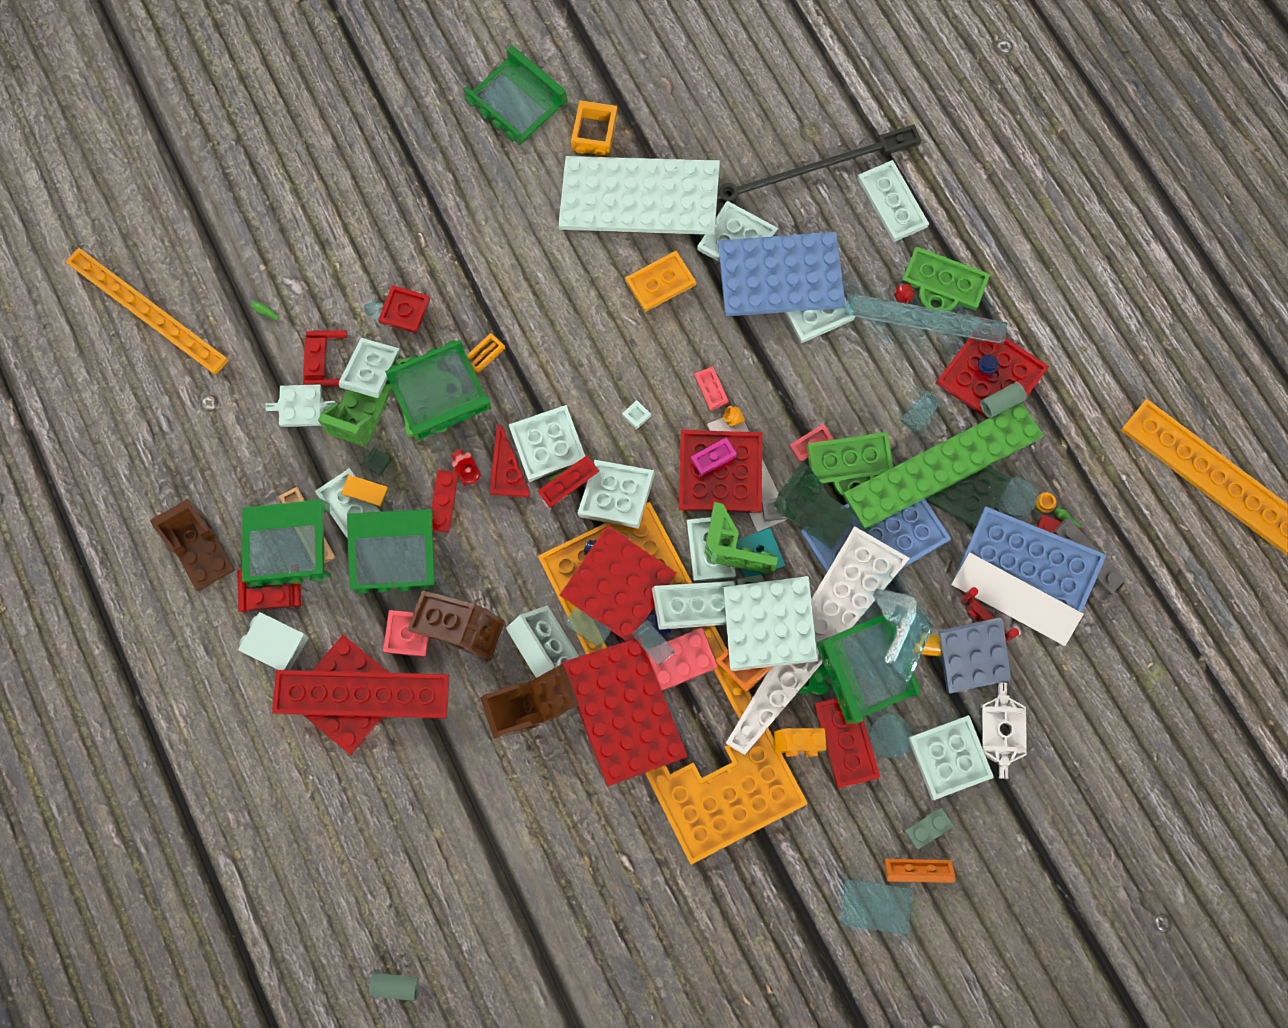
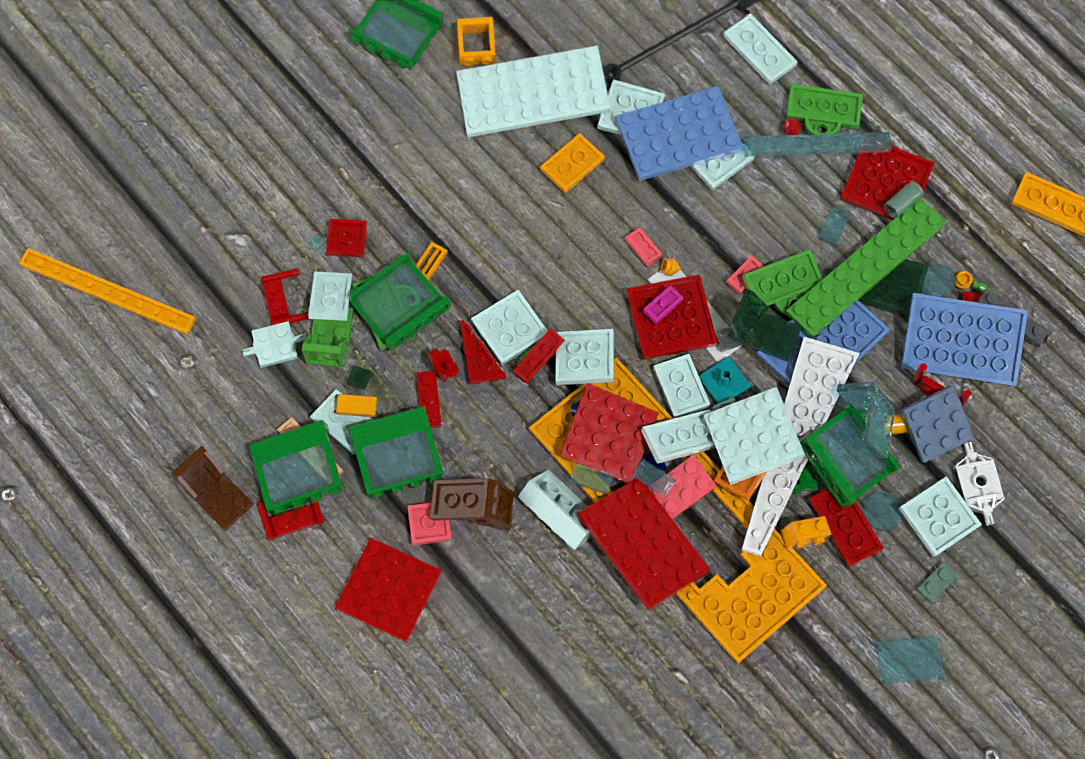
camera: 15 degrees left, 5 degrees down
light aqua brick [238,612,309,670] -> none
bright green piece [250,300,279,320] -> none
red plate [272,670,450,719] -> none
reddish brown bracket [480,665,578,739] -> none
light aqua plate [622,400,651,430] -> none
bright green bracket [704,502,778,575] -> none
orange plate [884,859,955,883] -> none
white sticker [951,553,1084,646] -> none
clear blue plate [978,354,999,375] -> none

